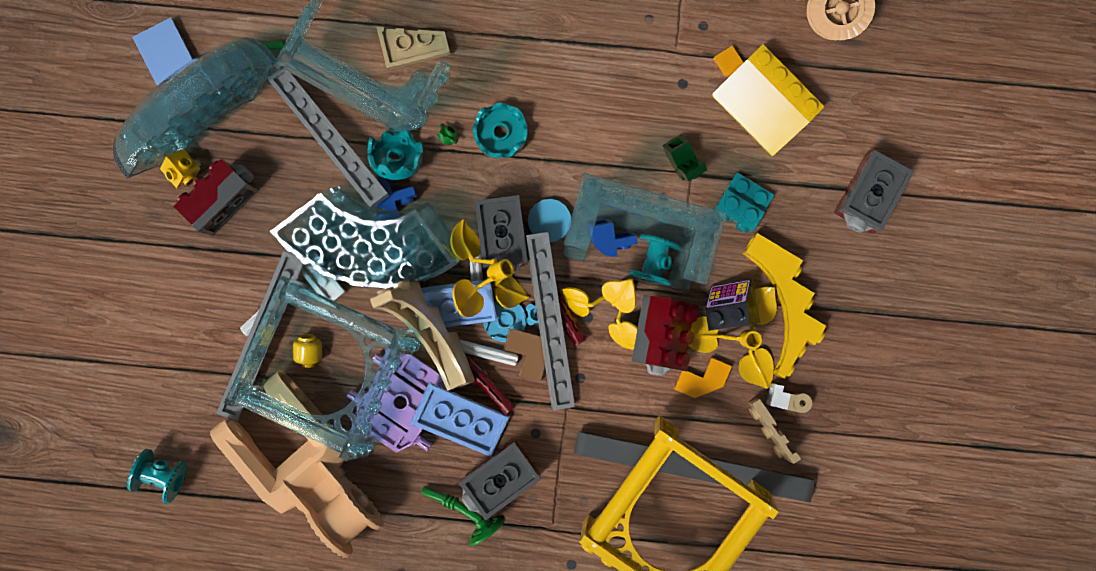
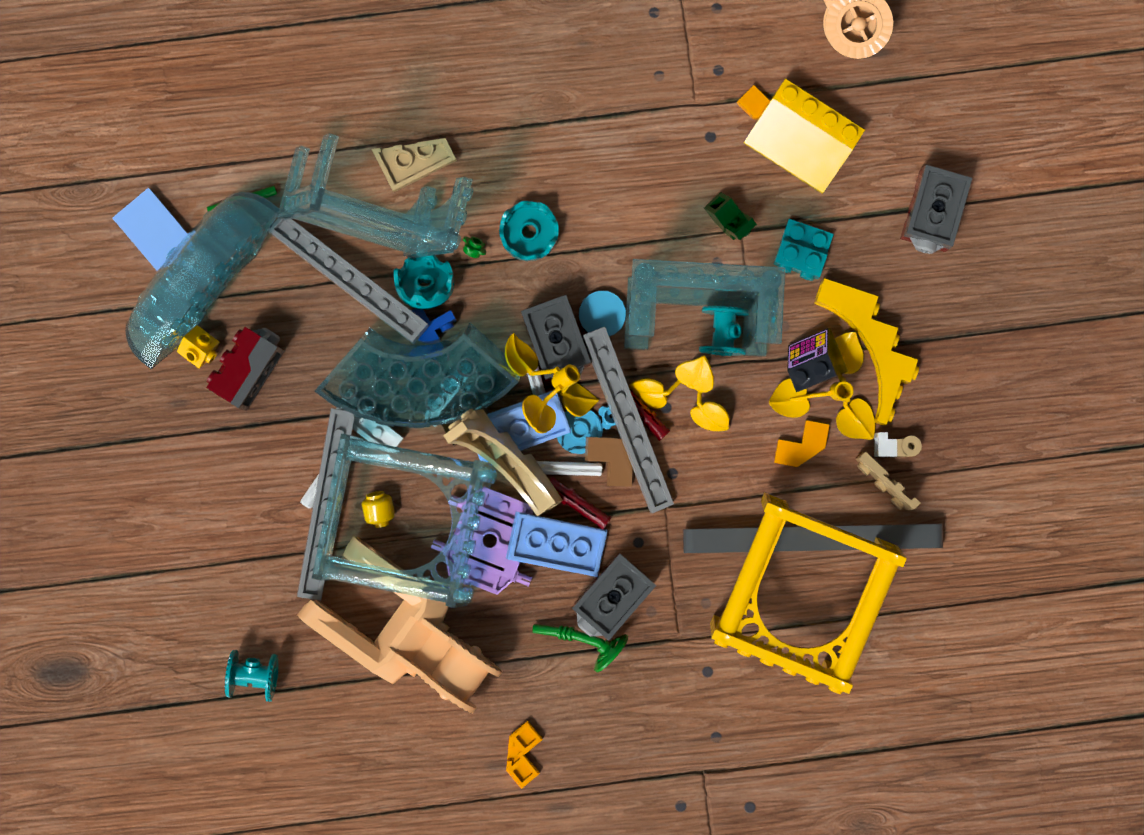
camera: 20 degrees left, 0 degrees up
blue brick [587,218,638,257] -> none
dark red piece [632,295,699,376] -> none

